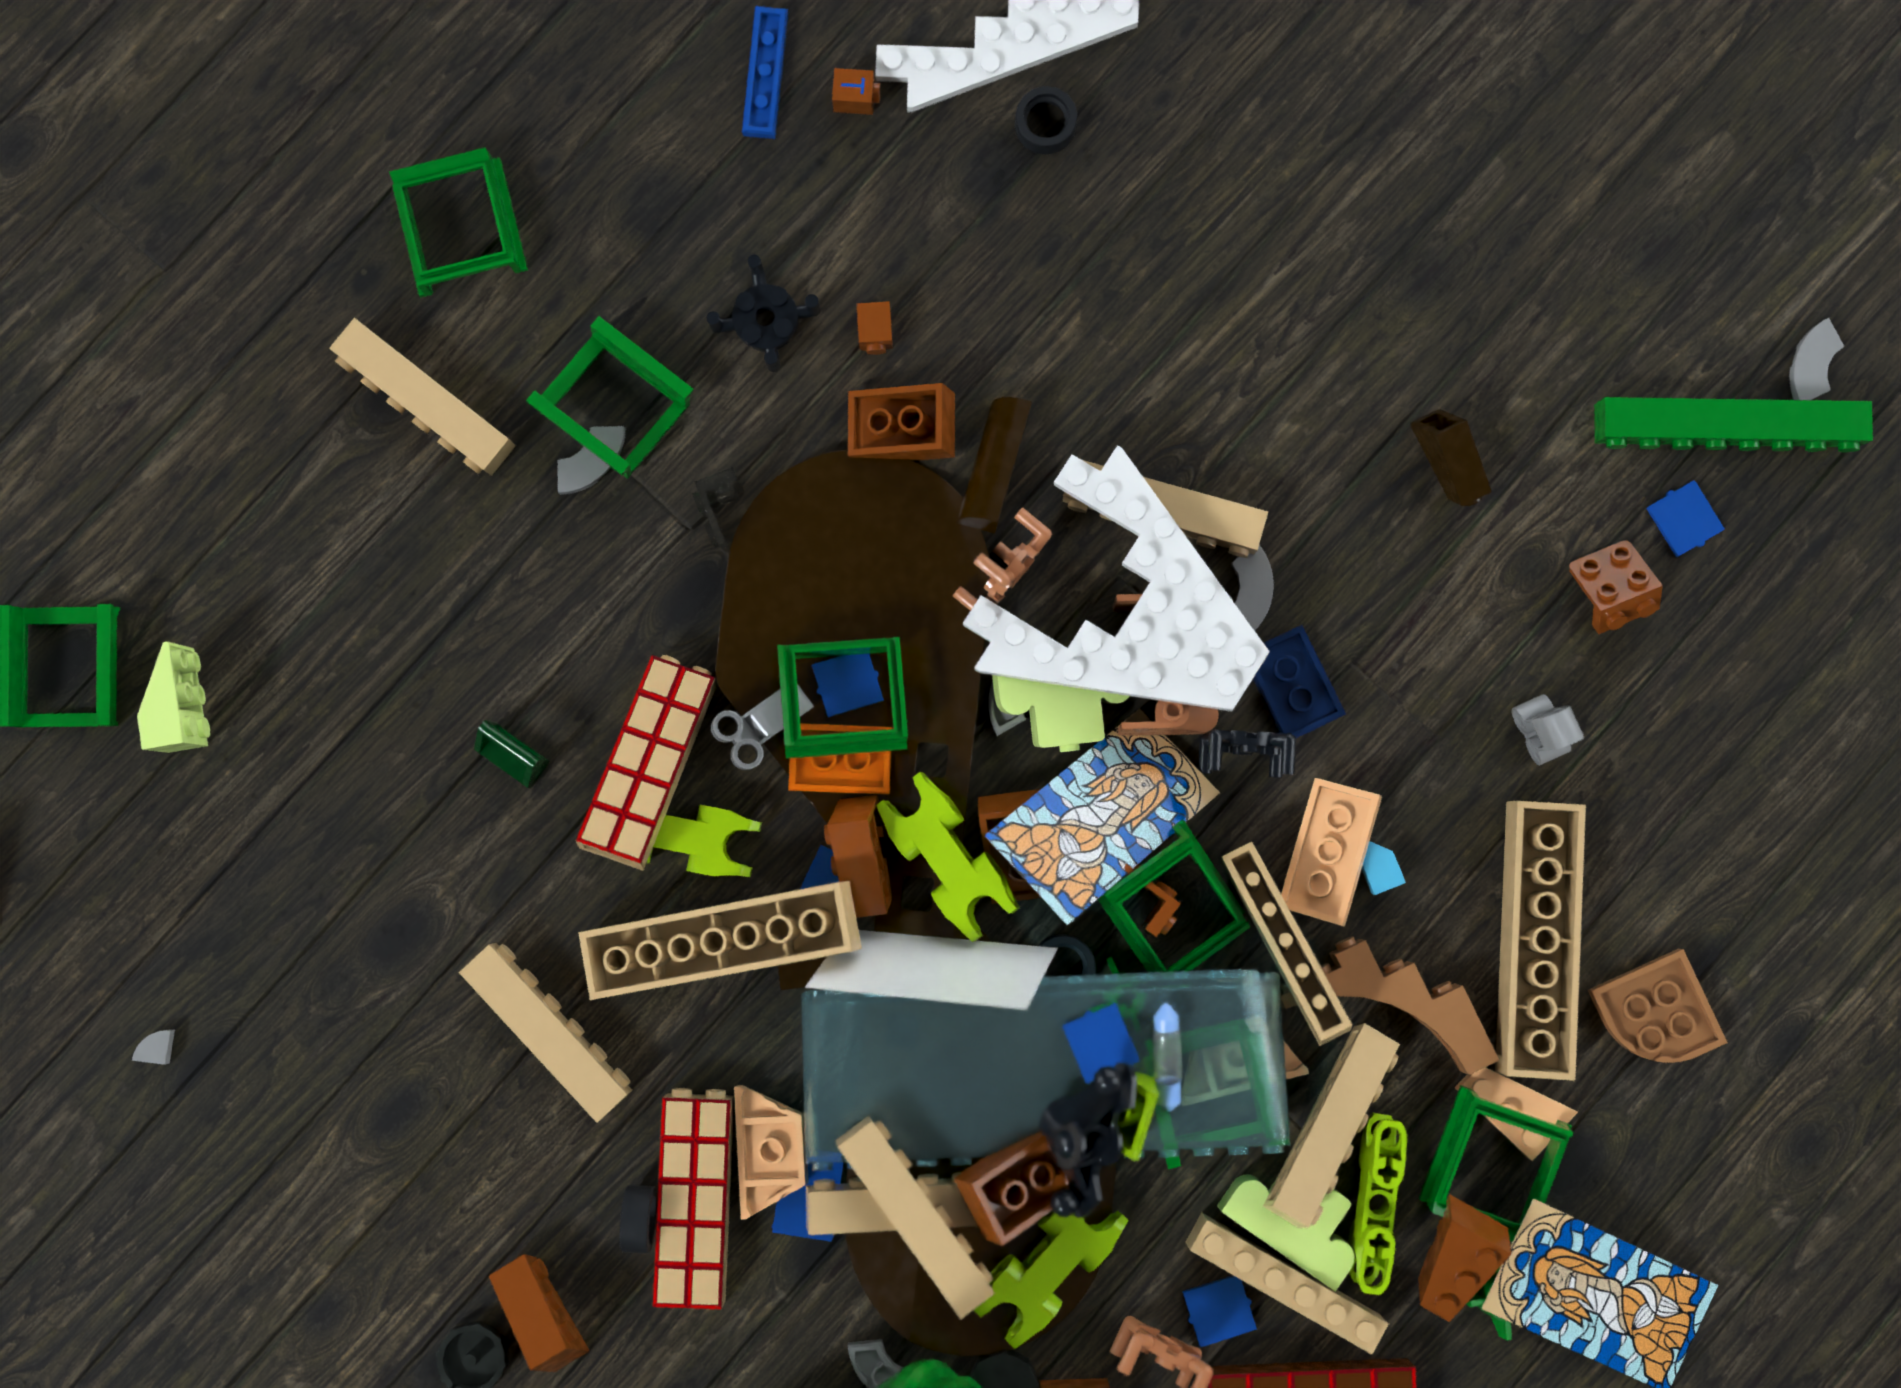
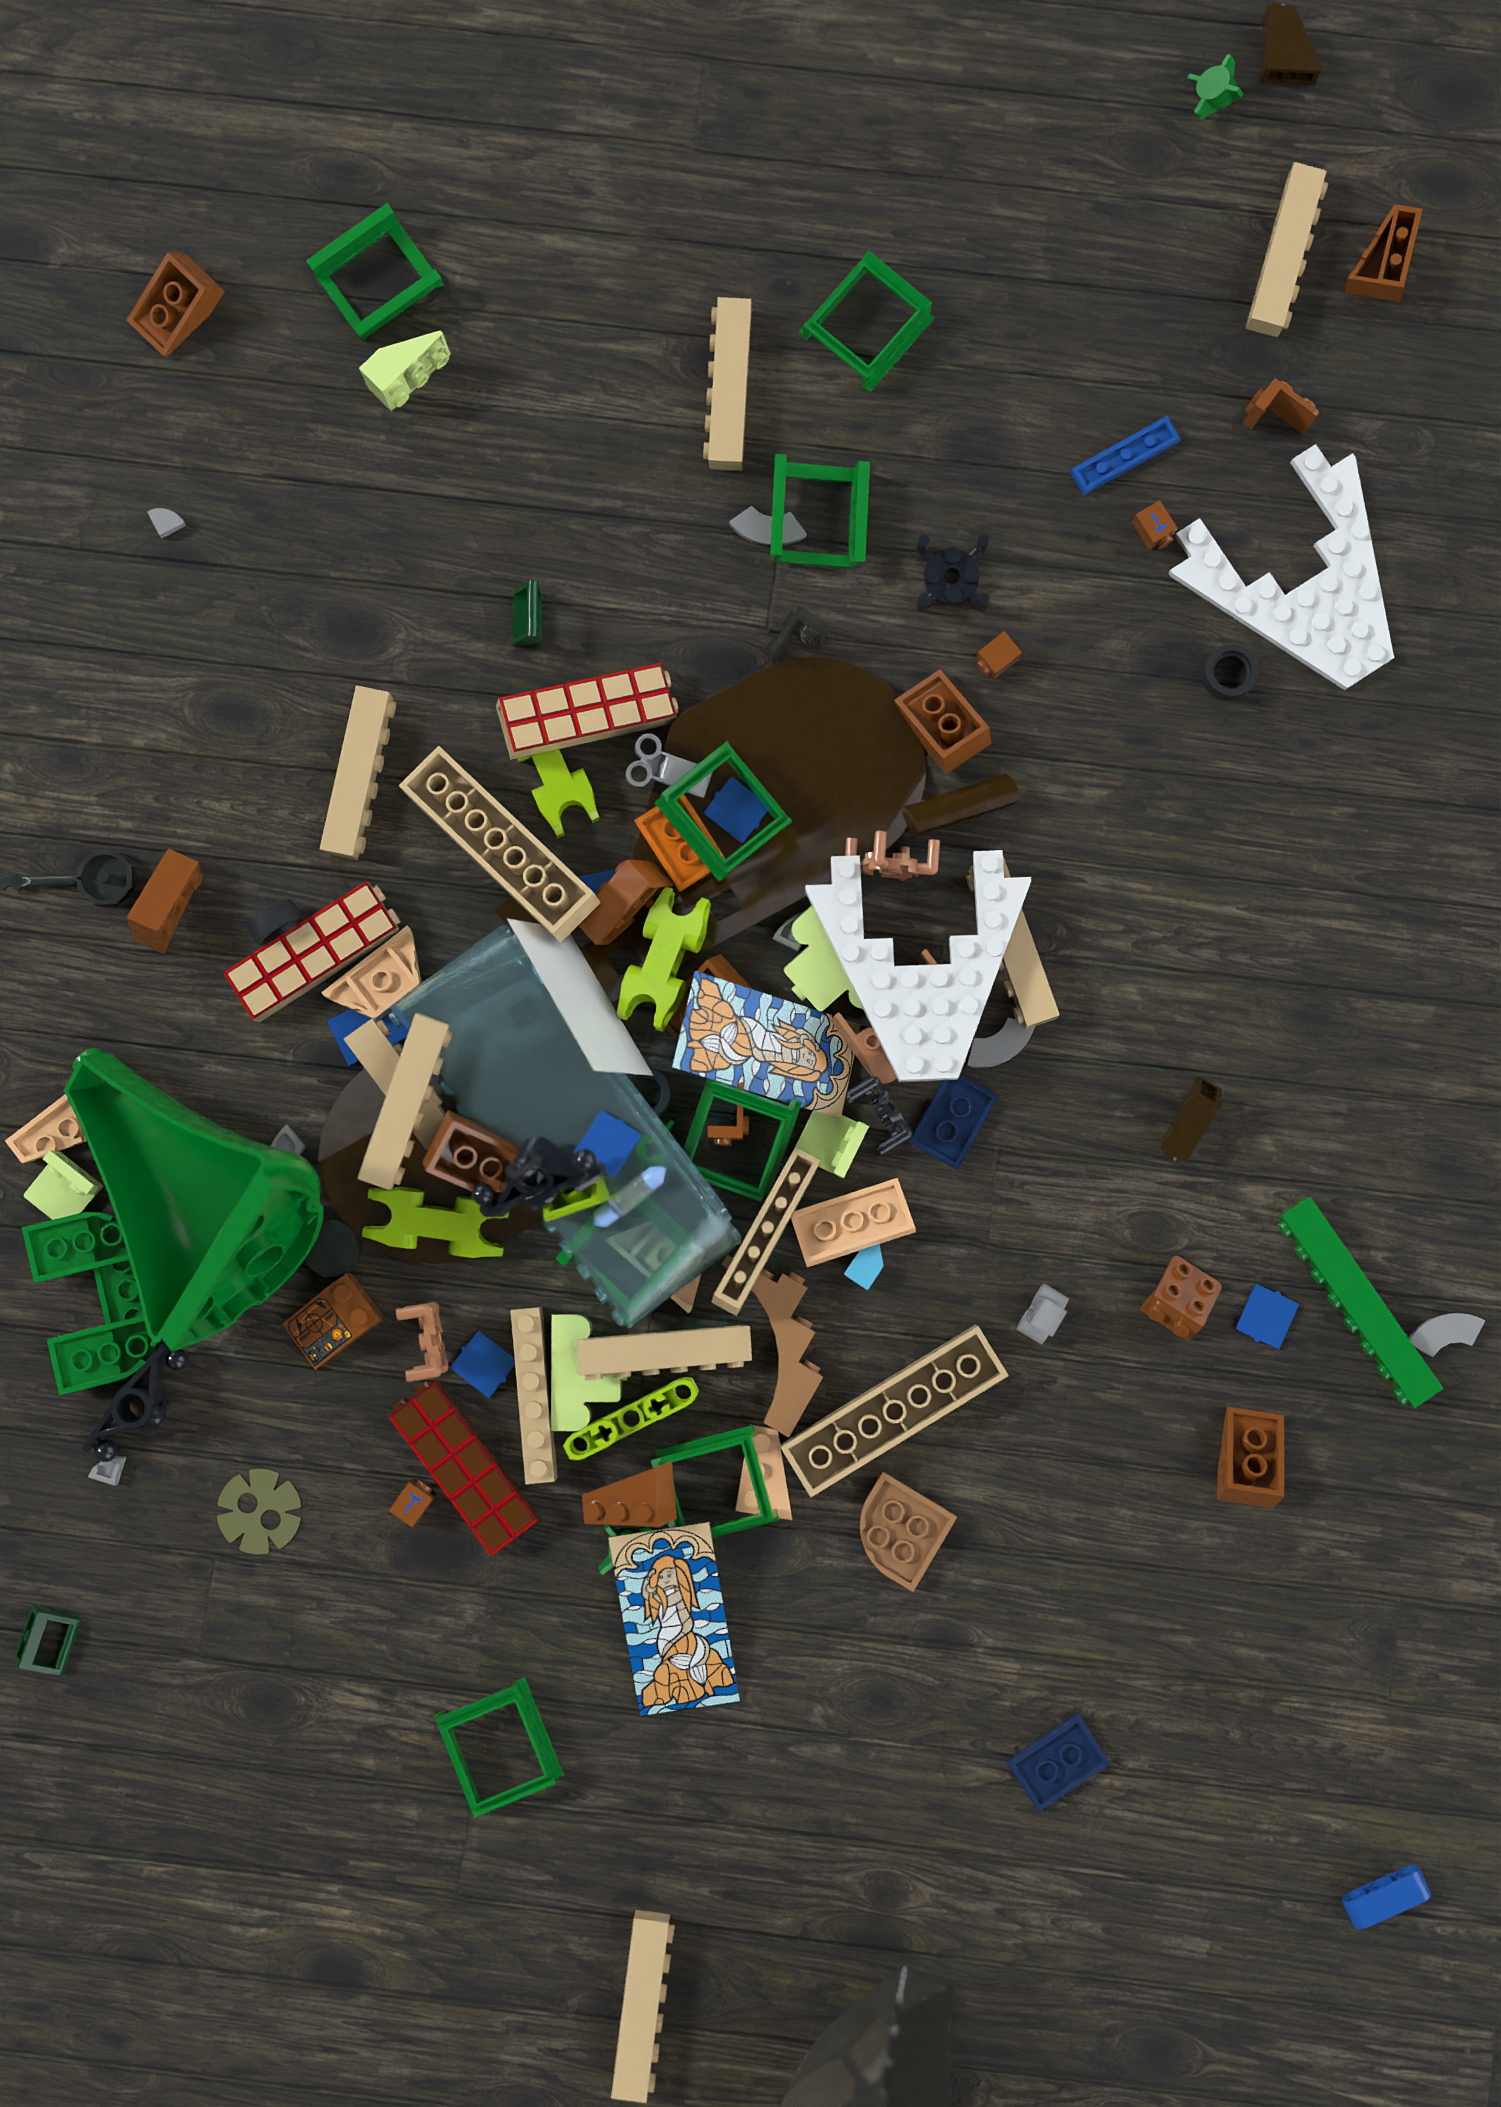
camera: 60 degrees right, 0 degrees up
none -> yellowish green bracket [794,1111,869,1178]
none -> dark orange slope [1217,1407,1284,1508]

